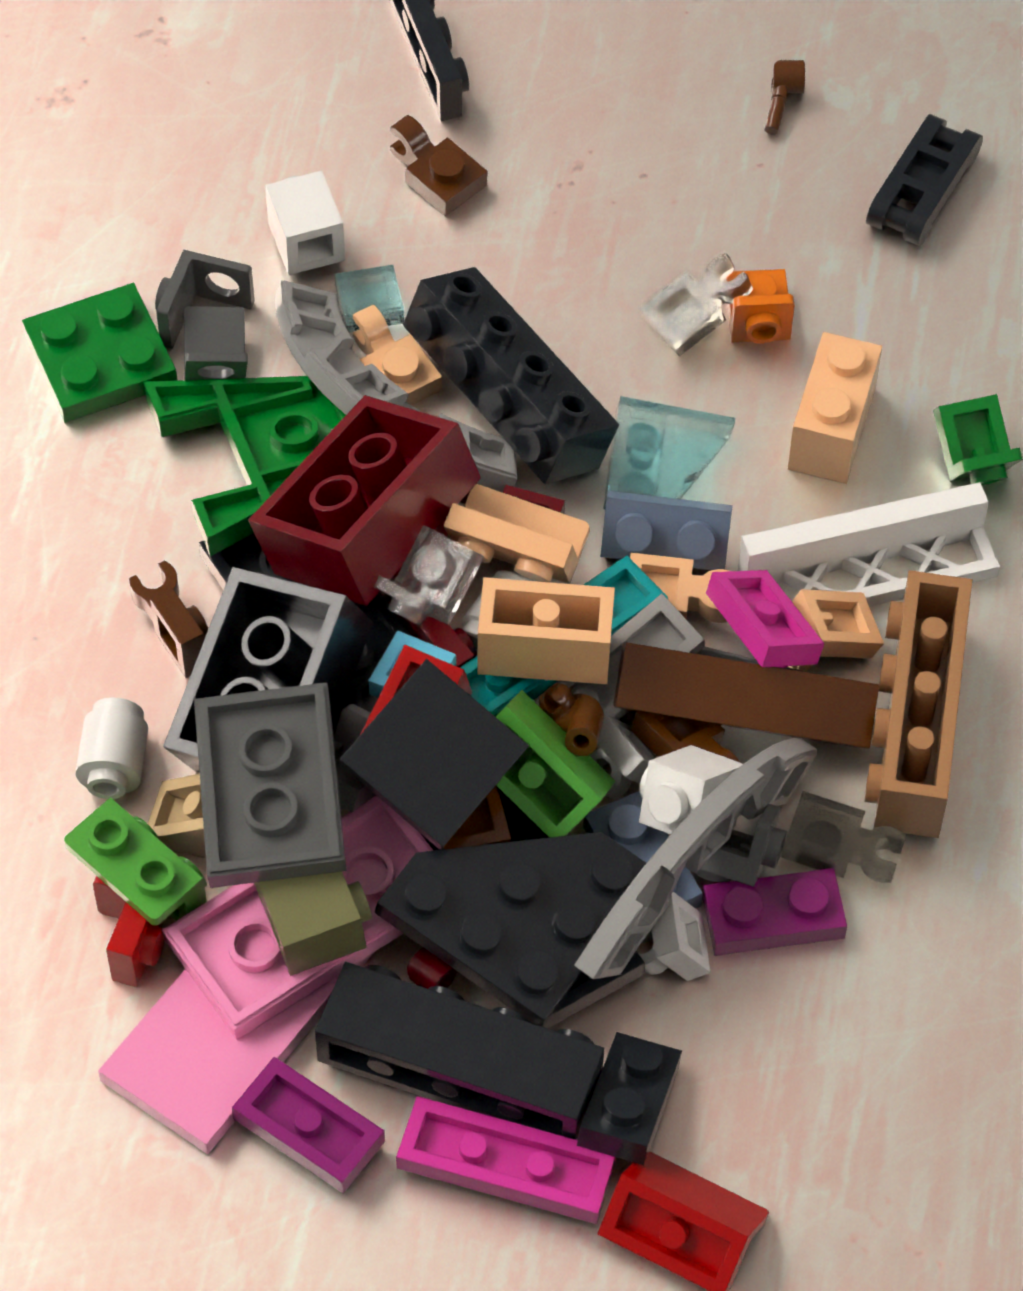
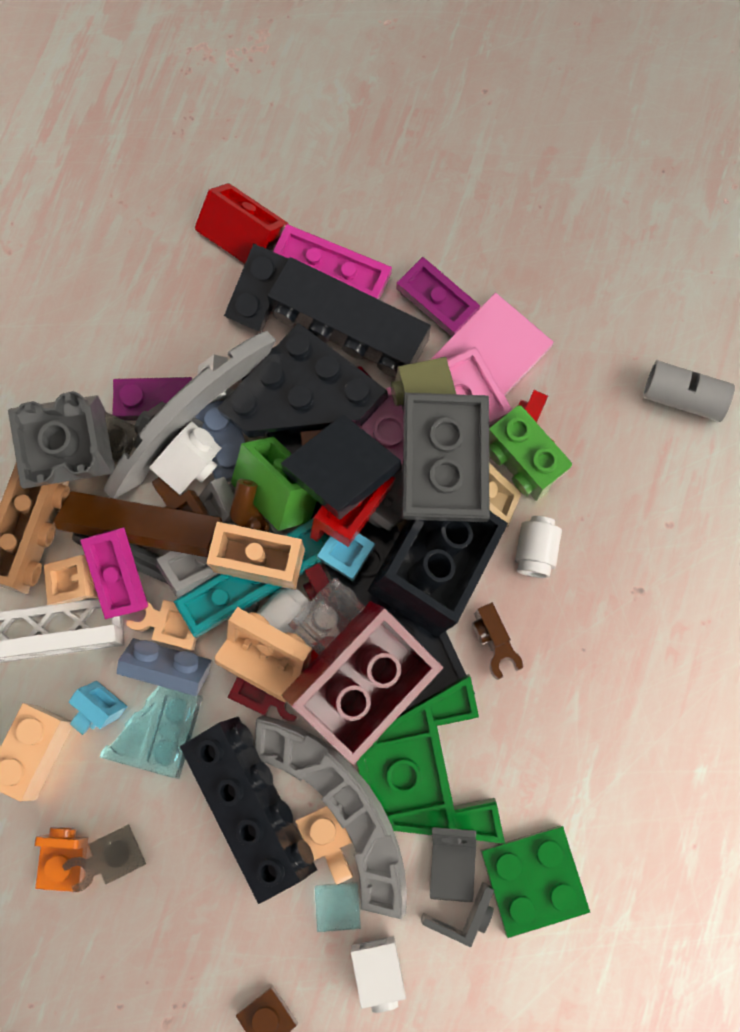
camera: 170 degrees left, 20 degrees up
none -> dark grey slope [8,391,116,489]
none -> medium azure tile [69,681,128,735]

